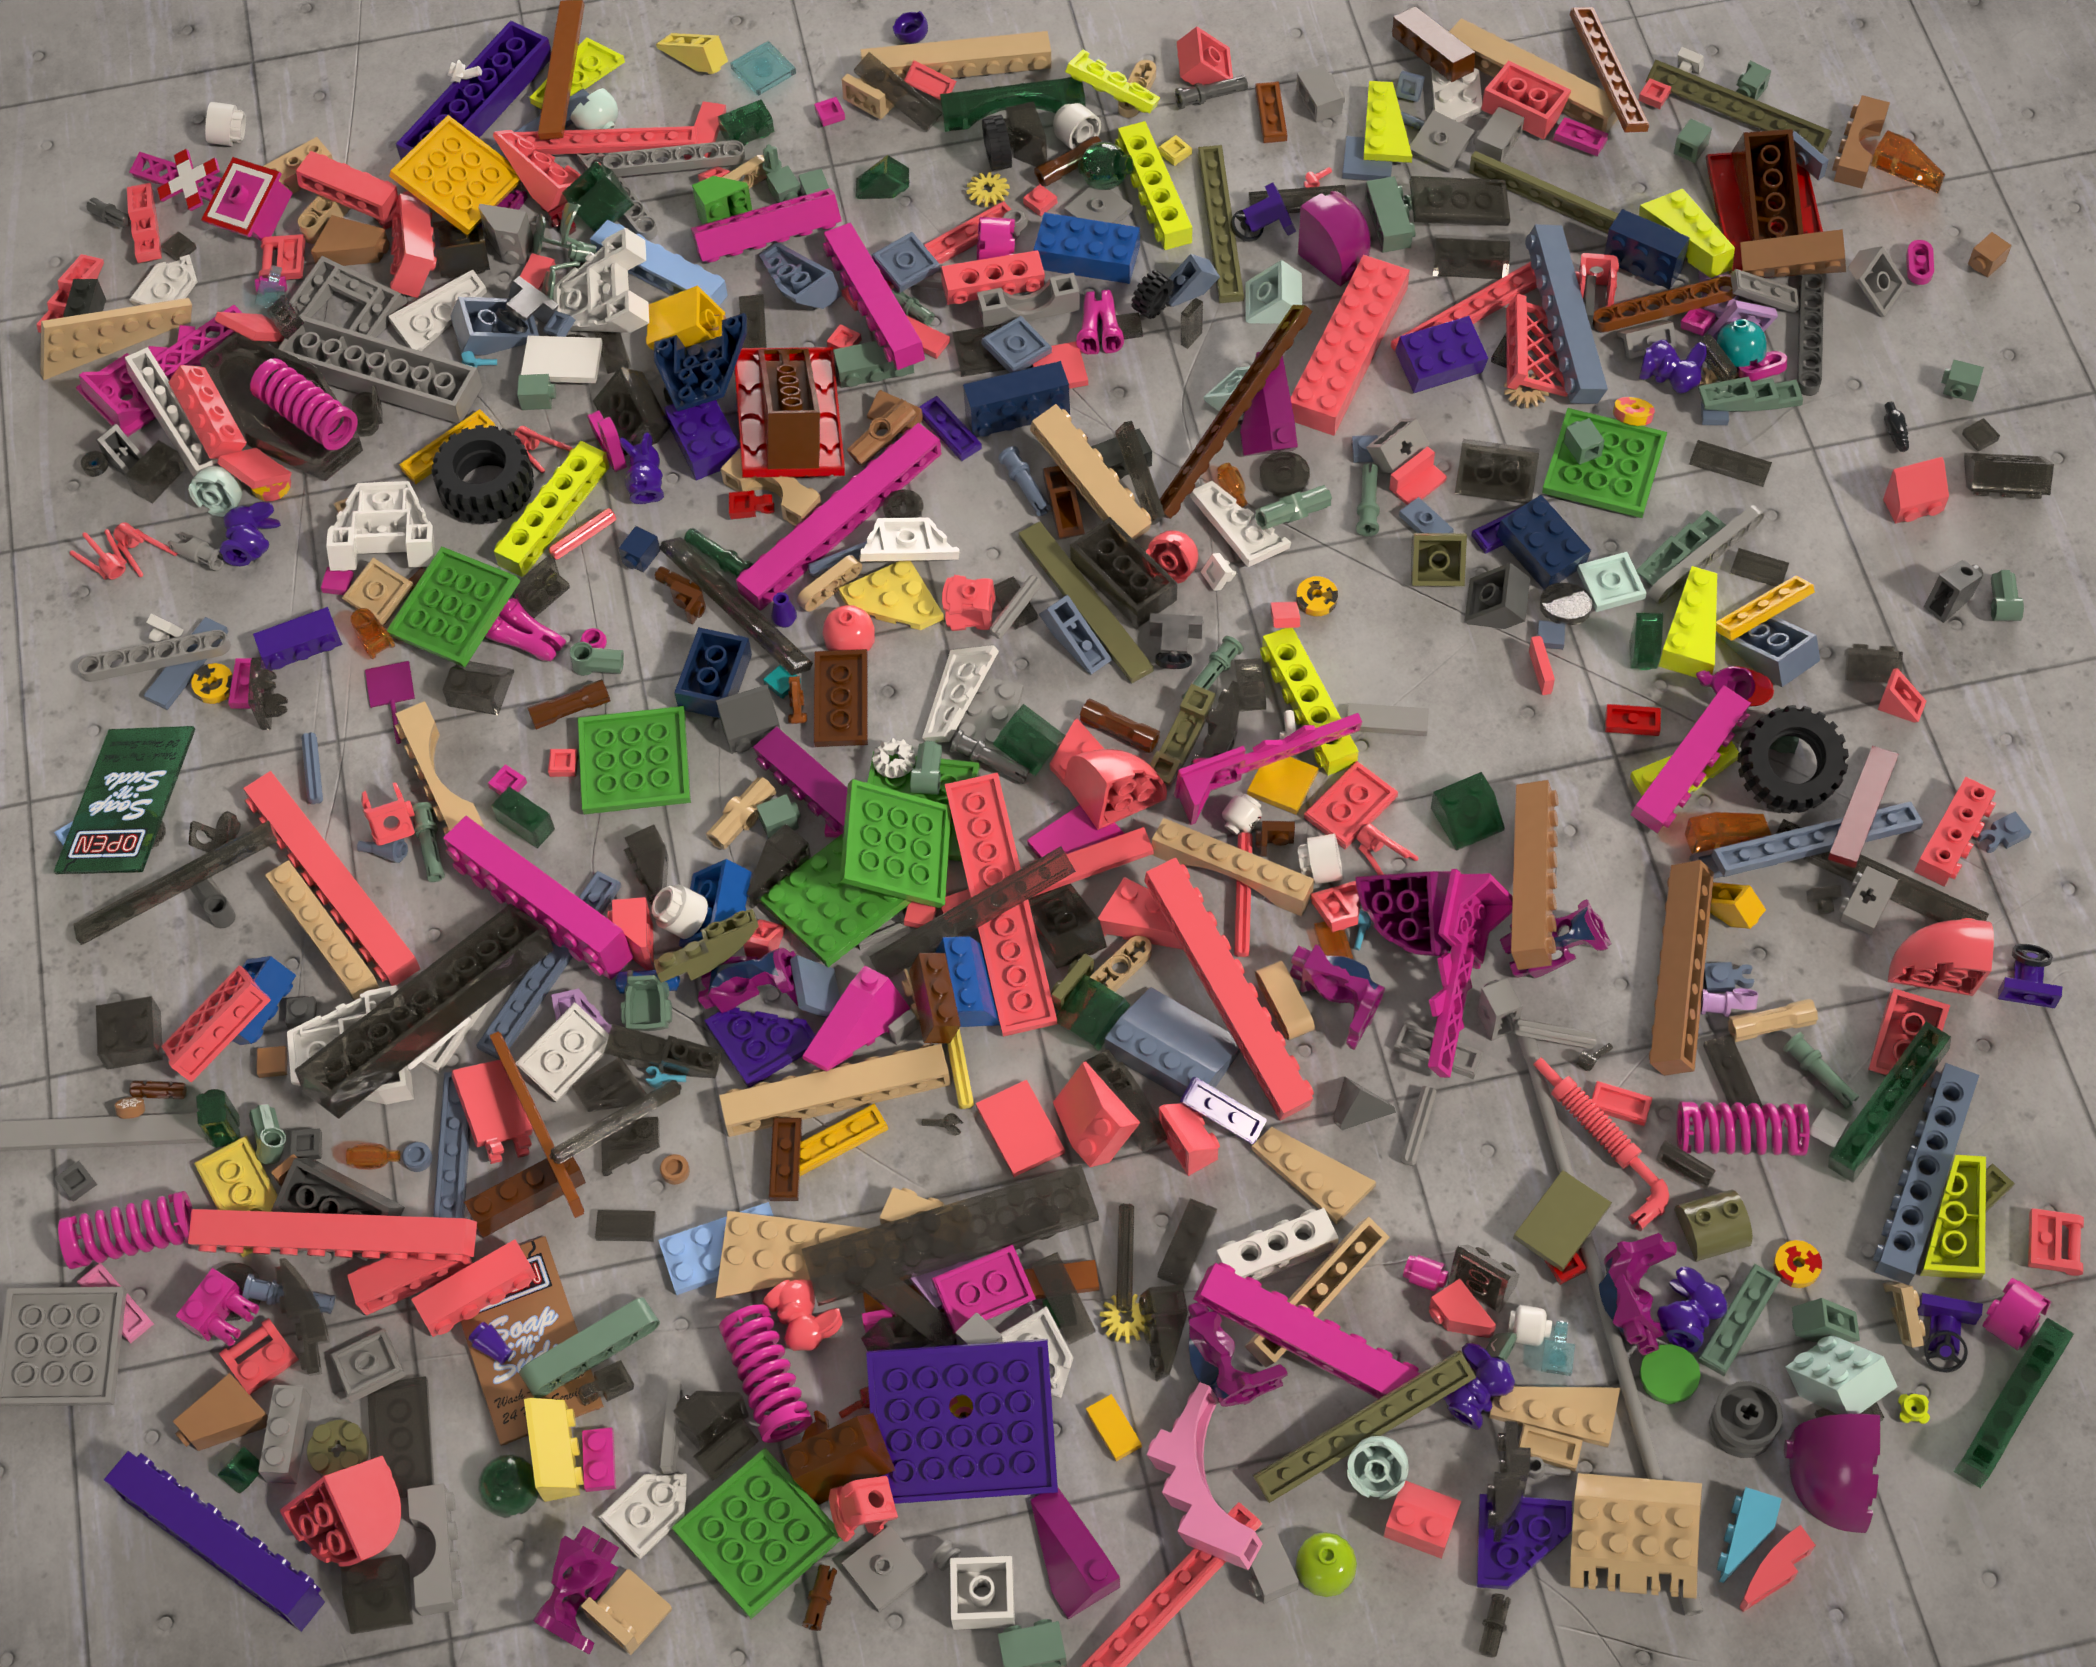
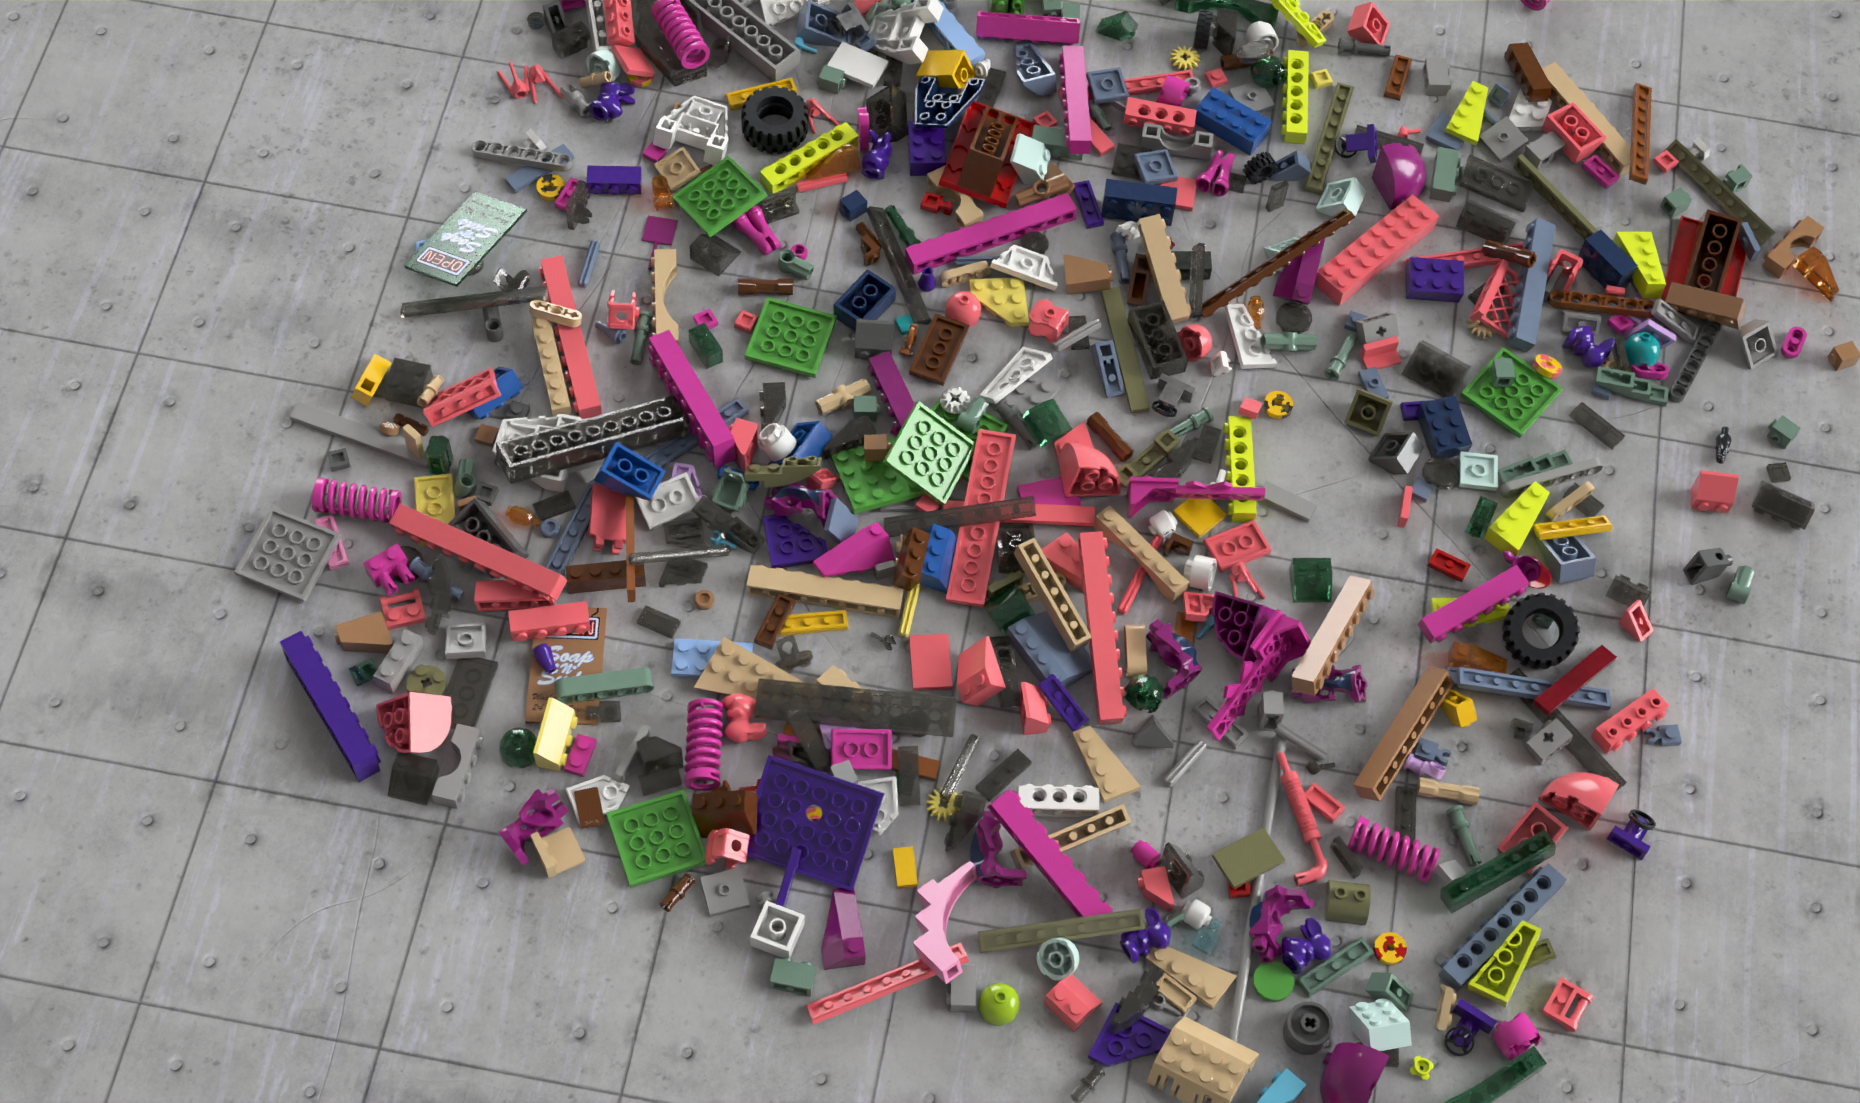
camera: 15 degrees right, 0 degrees up
none -> yellow slope [350,354,391,406]
none -> tan tile [402,424,425,459]
none -> tan pin [417,375,444,408]
none -> tan beam [529,300,582,327]
none -> clear smoke tile [533,490,576,522]
none -> reddish brown sticker [574,787,605,829]
none -> tan pin [579,71,612,88]
none -> blue slope [594,442,666,501]
none -> clear smoke bracket [775,634,813,674]
none -> dark purple tile [776,847,802,907]
none -> clear orange slope [805,144,861,181]
none -> medium nougat brick [864,434,891,461]
none -> white plate [975,59,991,79]
none -> light aqua slope [1010,134,1051,184]
none -> tan brick [1014,538,1092,652]
none -> medium nougat slope [1063,254,1114,295]
none -> white tile [1116,221,1140,240]
none -> clear green cylinder [1124,674,1164,713]
none -> clear smoke tile [1236,41,1271,64]
none -> reddish brown axle [1482,240,1537,268]
none -> tan beam [1546,481,1595,522]
none -> coral tile [1603,285,1625,297]

